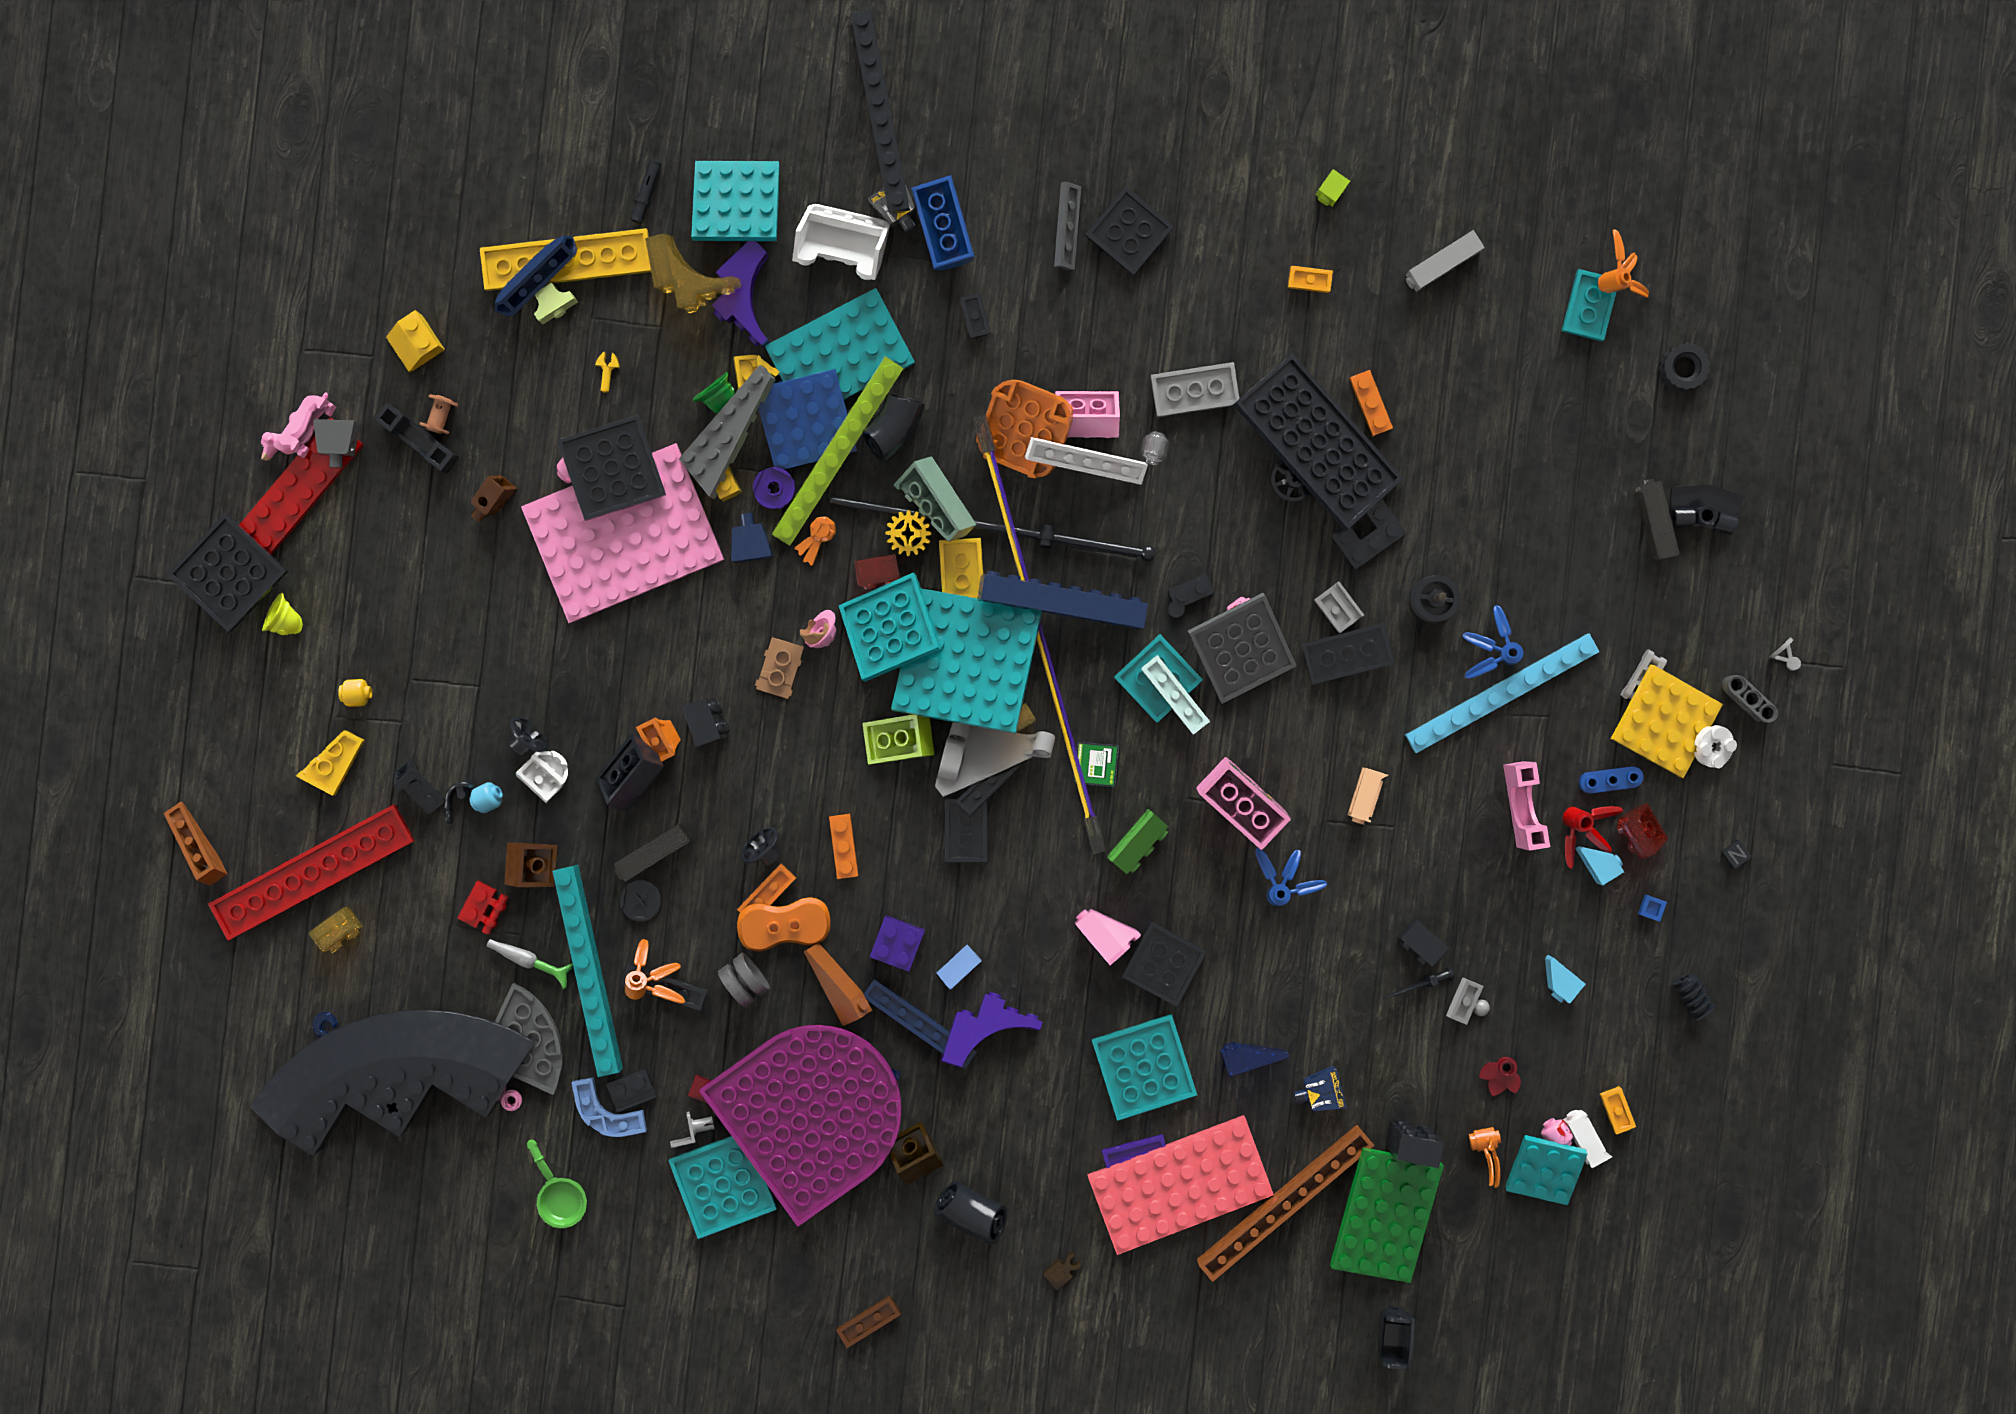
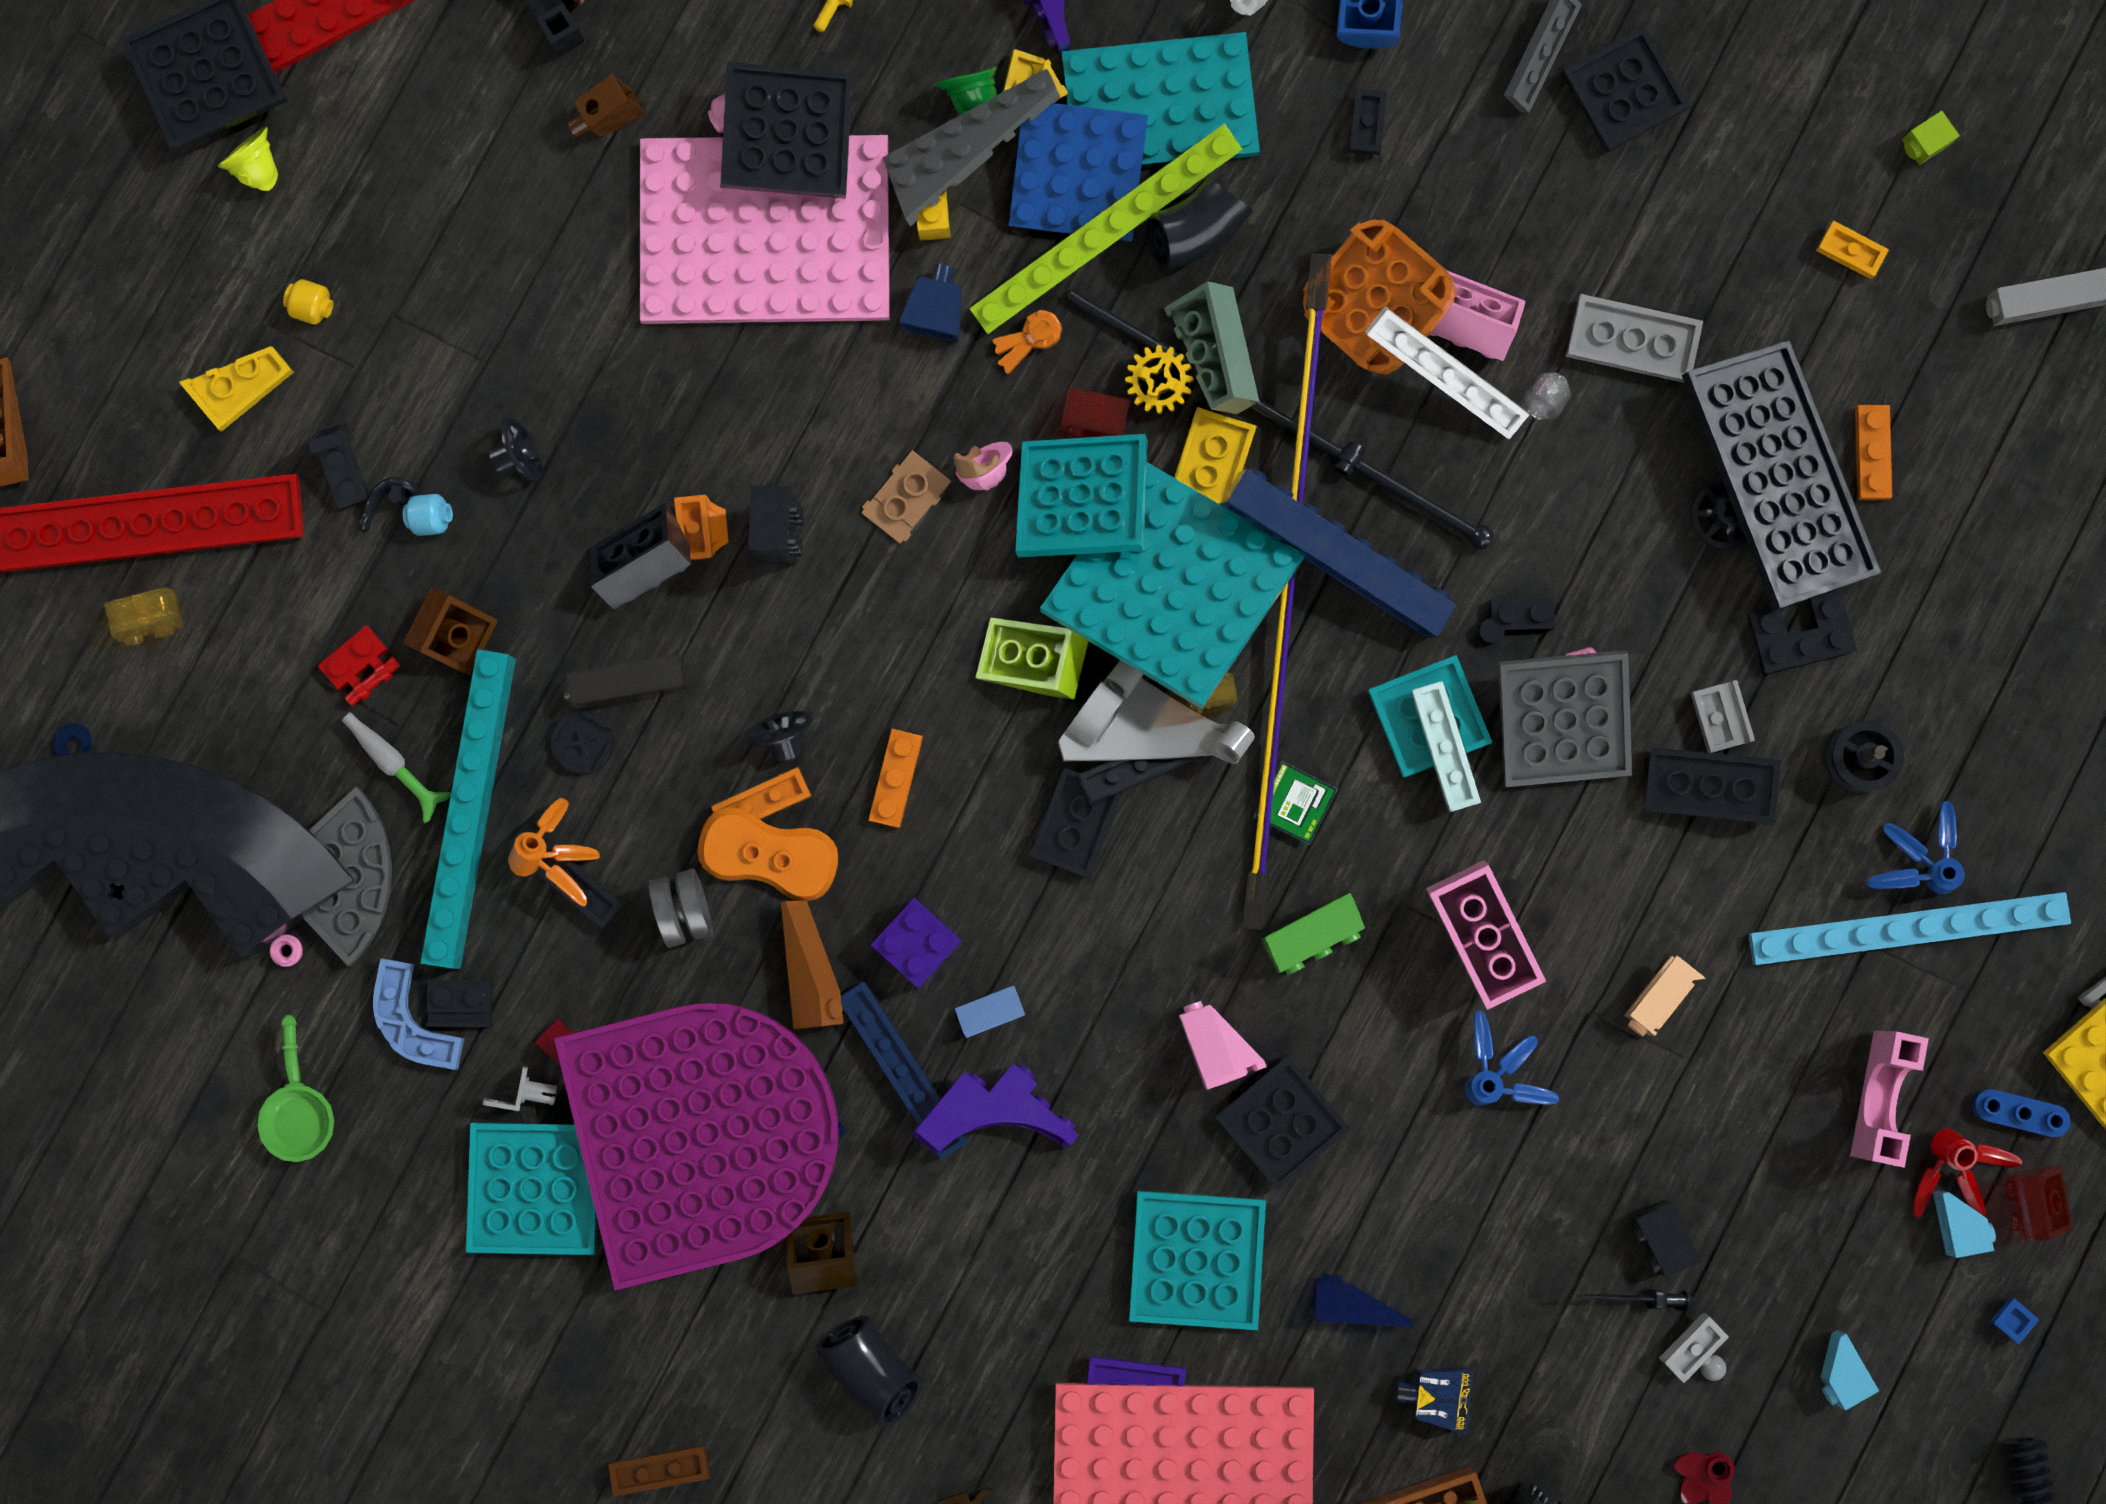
camera: 20 degrees right, 5 degrees down
white slope [515,751,568,803] -> none
dark purple plate [753,467,795,509] -> none

